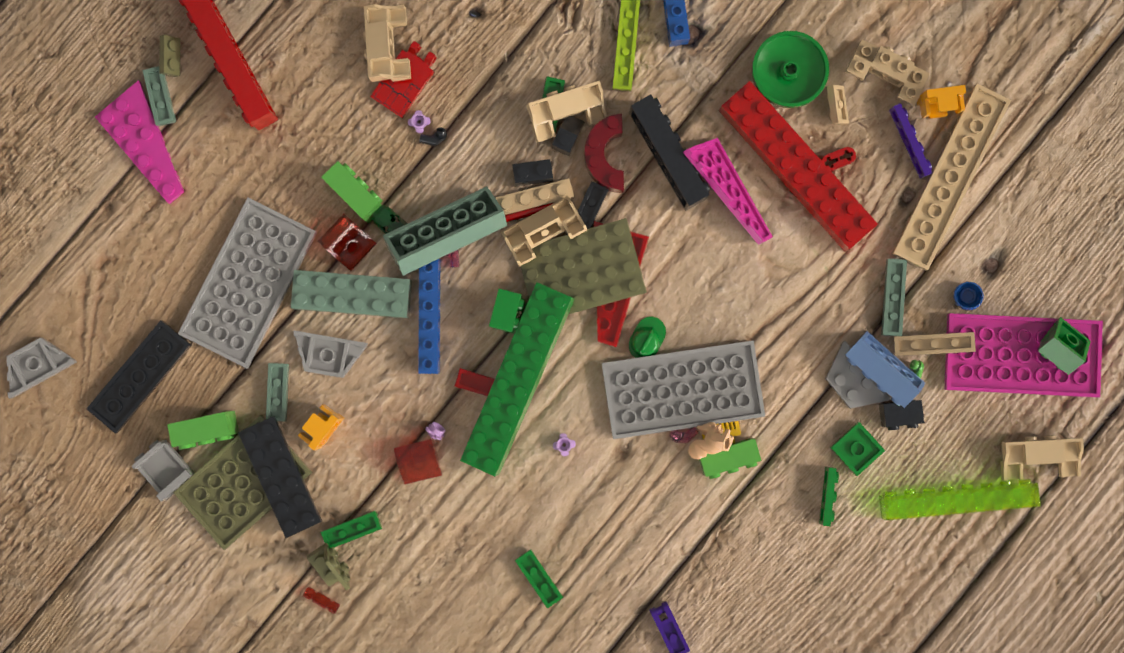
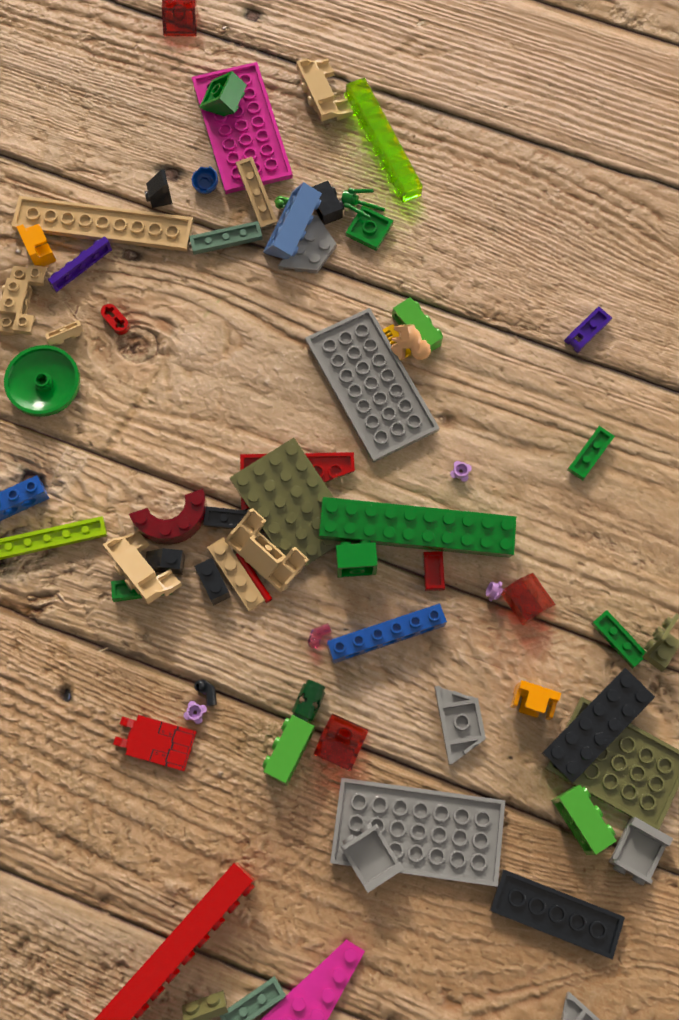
camera: 110 degrees left, 15 degrees down
sand green plate [266,363,289,422] -> none
sand green brick [291,270,412,319] -> none
tan bracket [363,4,411,82] -> none
sand green brick [383,186,507,276] -> none
green piece [628,316,666,358] -> none
black brick [629,94,710,211] -> none
clear pink arm [670,427,699,443] -> none
dark pink wing [683,138,773,245] -> none
red brick [718,81,878,252] -> none
green plate [819,466,839,527] -> none
none -> black slope [144,169,173,208]
none -> green plant [341,188,385,219]
none -> light grey panel [341,823,404,893]

